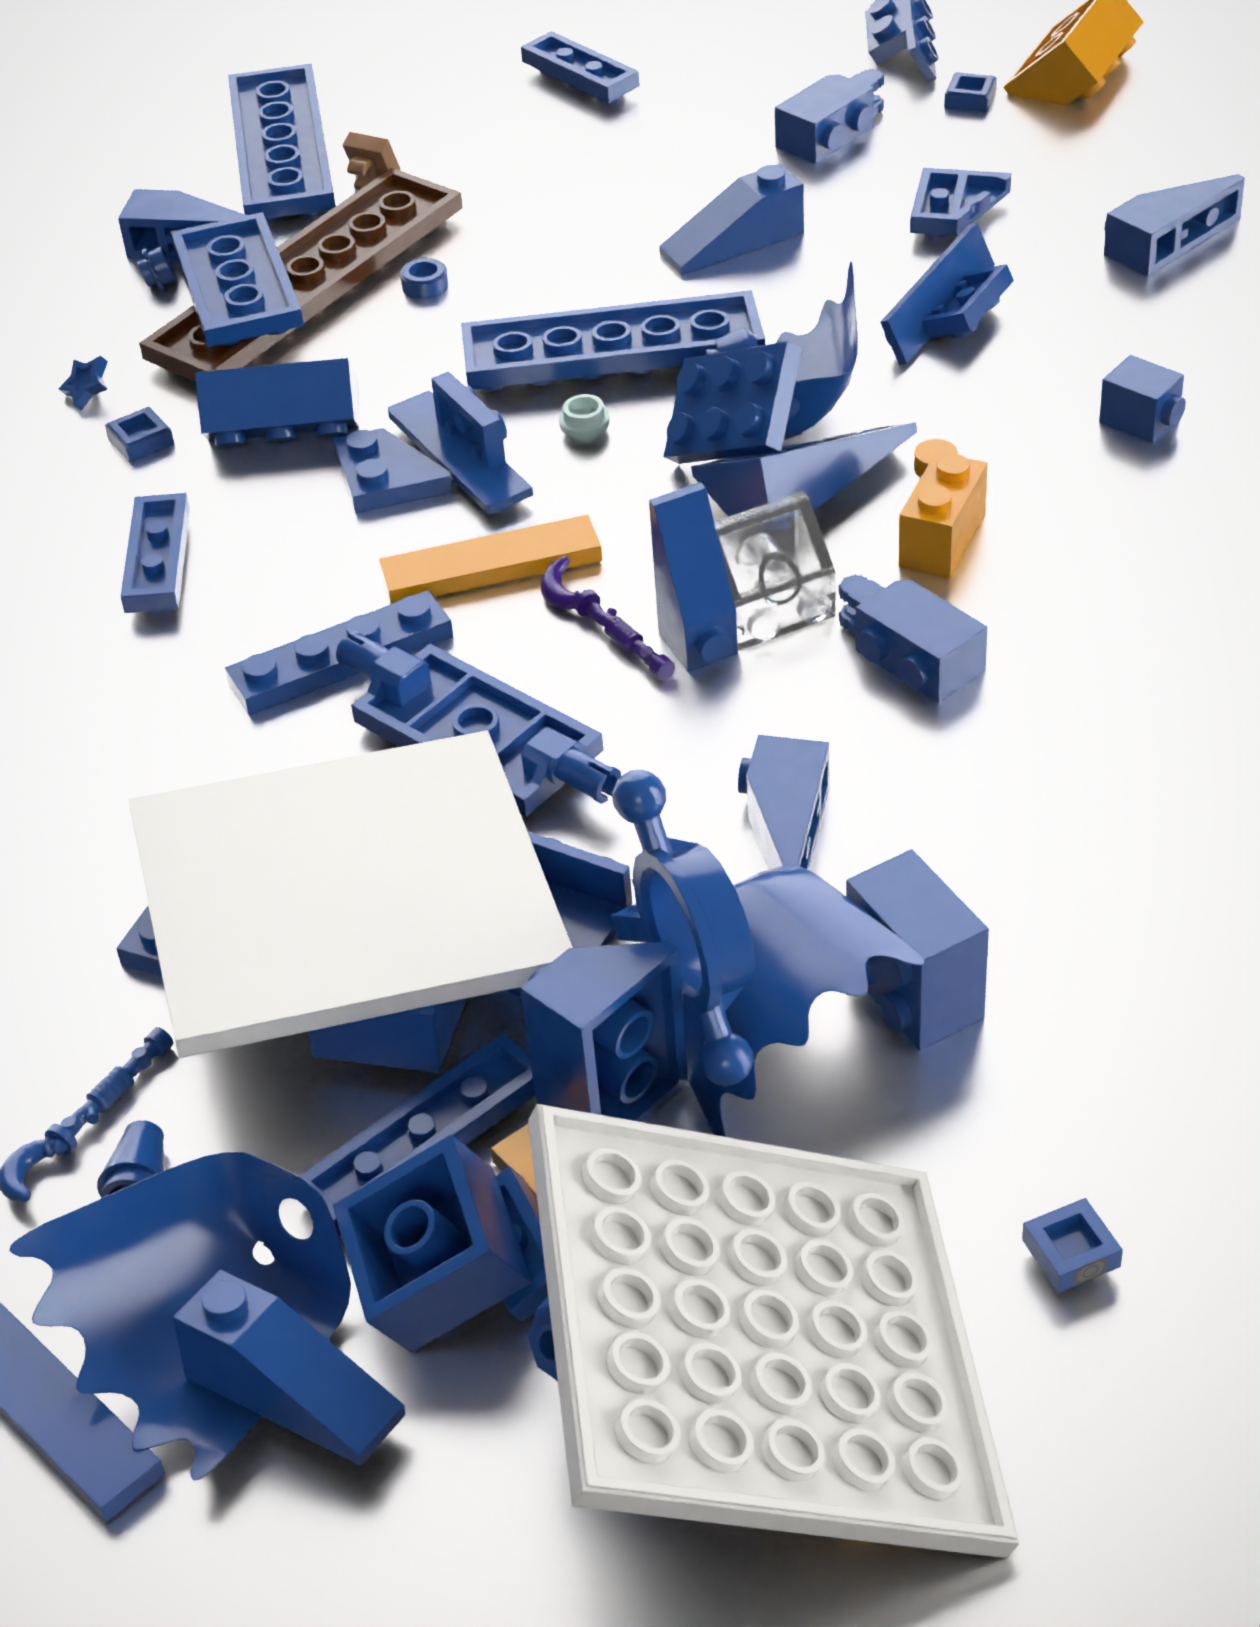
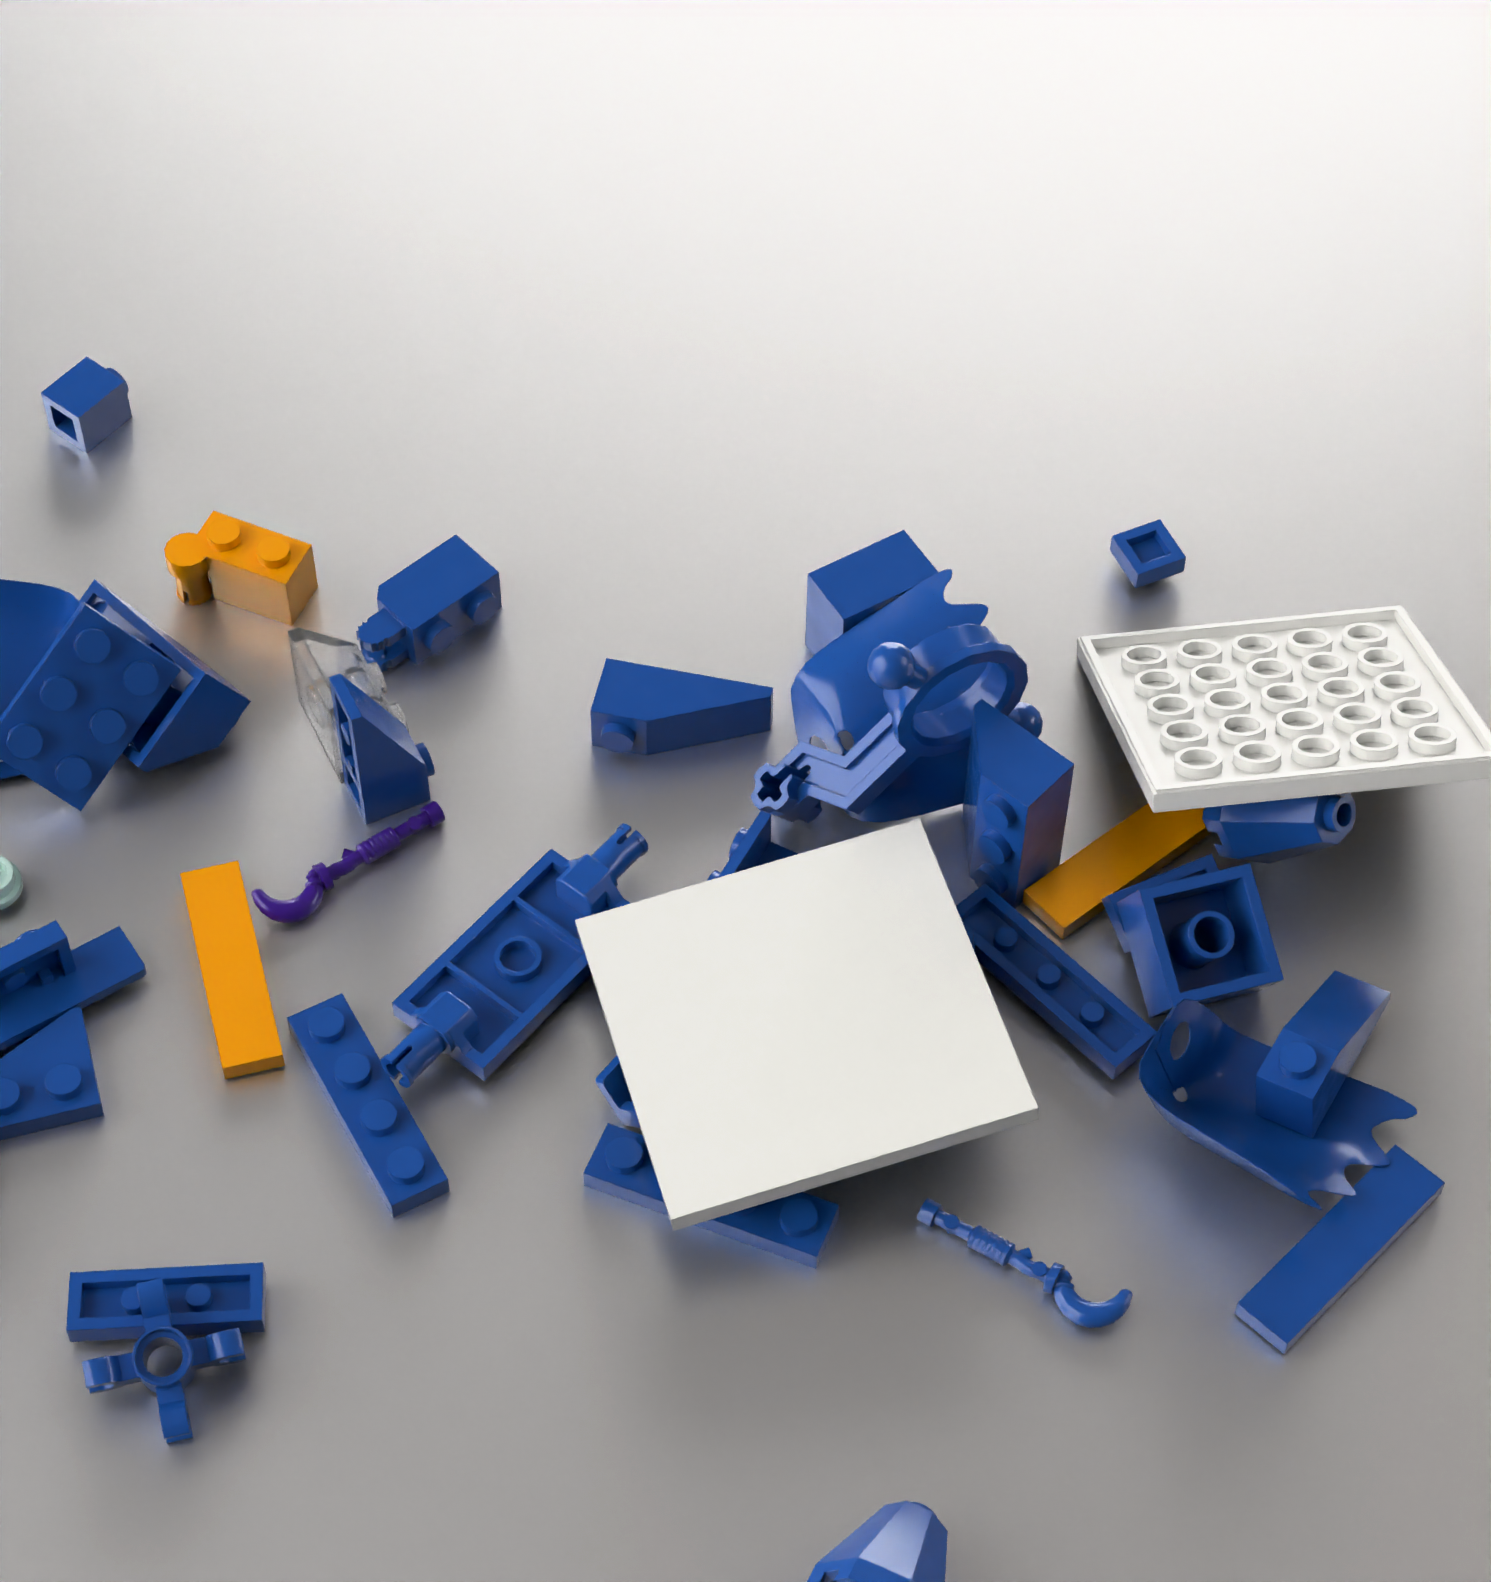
camera: 95 degrees left, 10 degrees up
blue cone [97,1120,165,1198] -> none
none -> blue pin [82,1278,246,1444]

